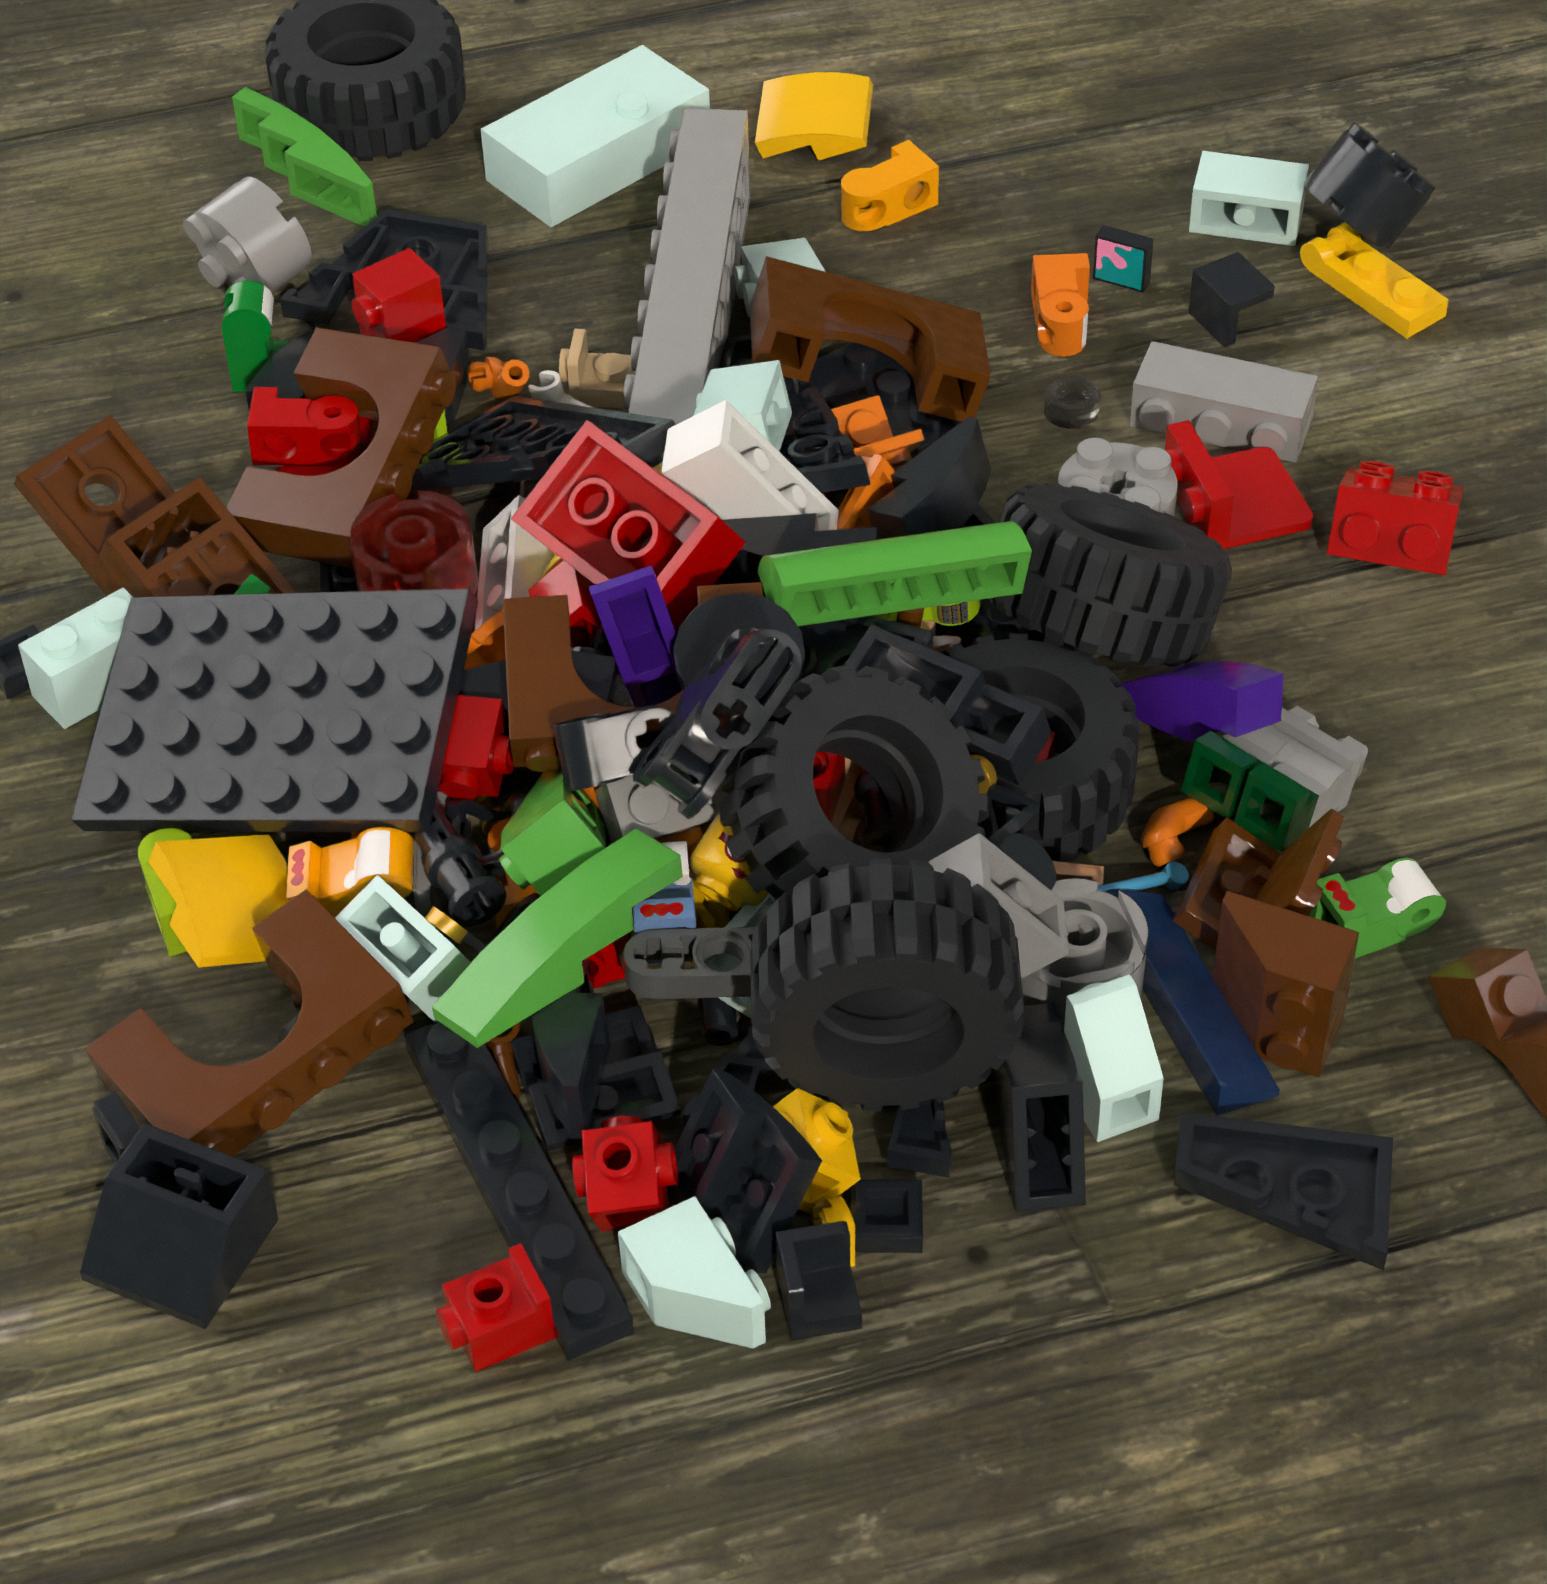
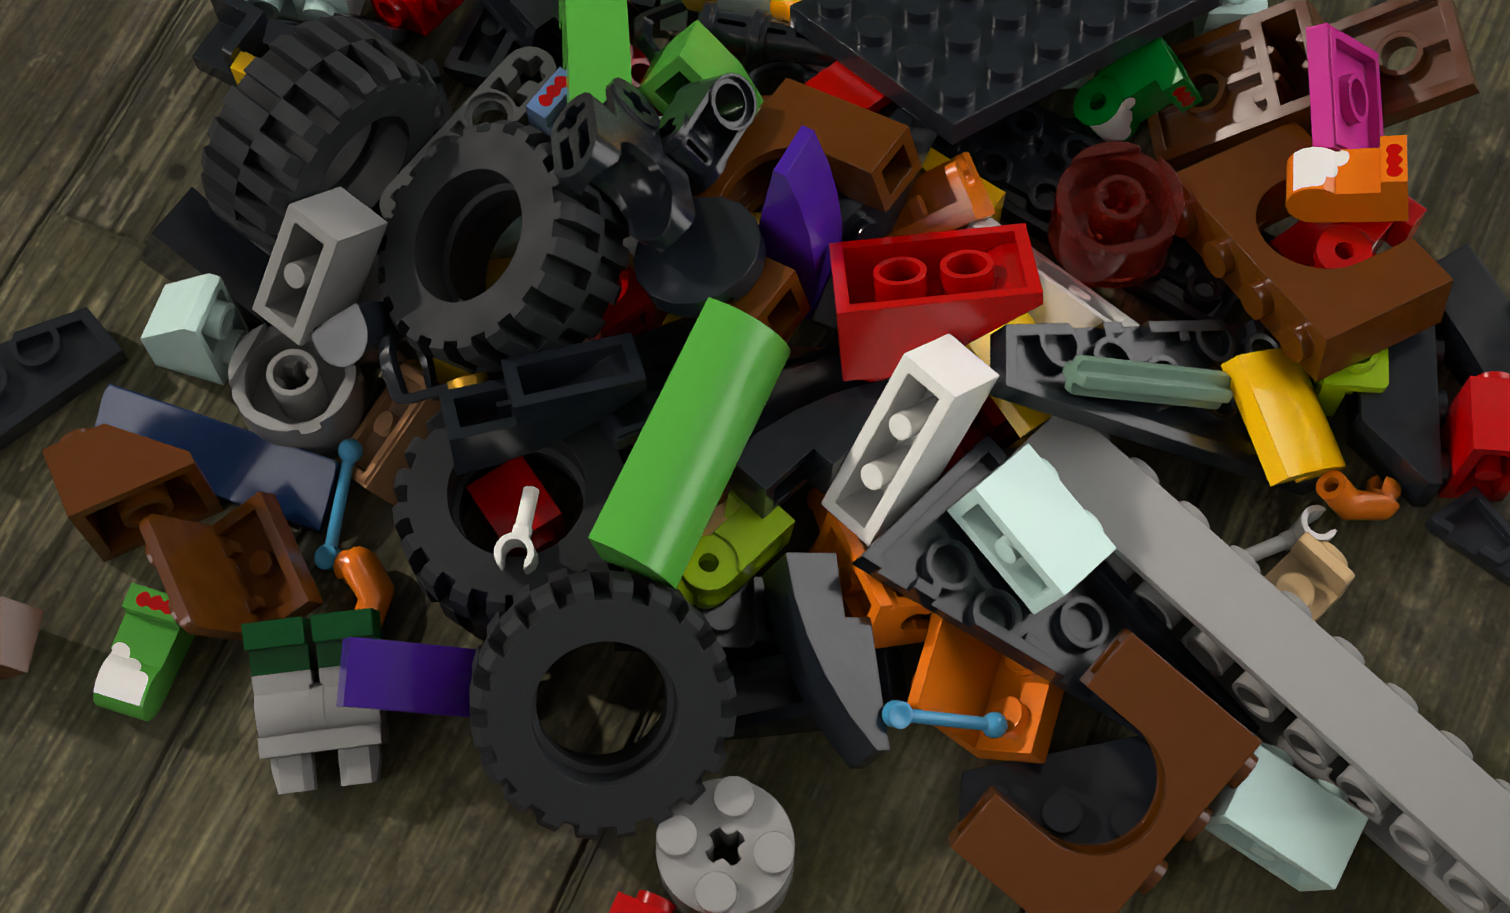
camera: 130 degrees right, 20 degrees up
none -> white hand [494,486,540,575]
none -> dark azure hinge [882,700,1008,739]
none -> sand green axle [1062,355,1234,409]
none -> yellow slope [1221,348,1347,486]
none -> orange leg [1286,135,1409,223]
none -> dark pink tile [1306,23,1384,152]

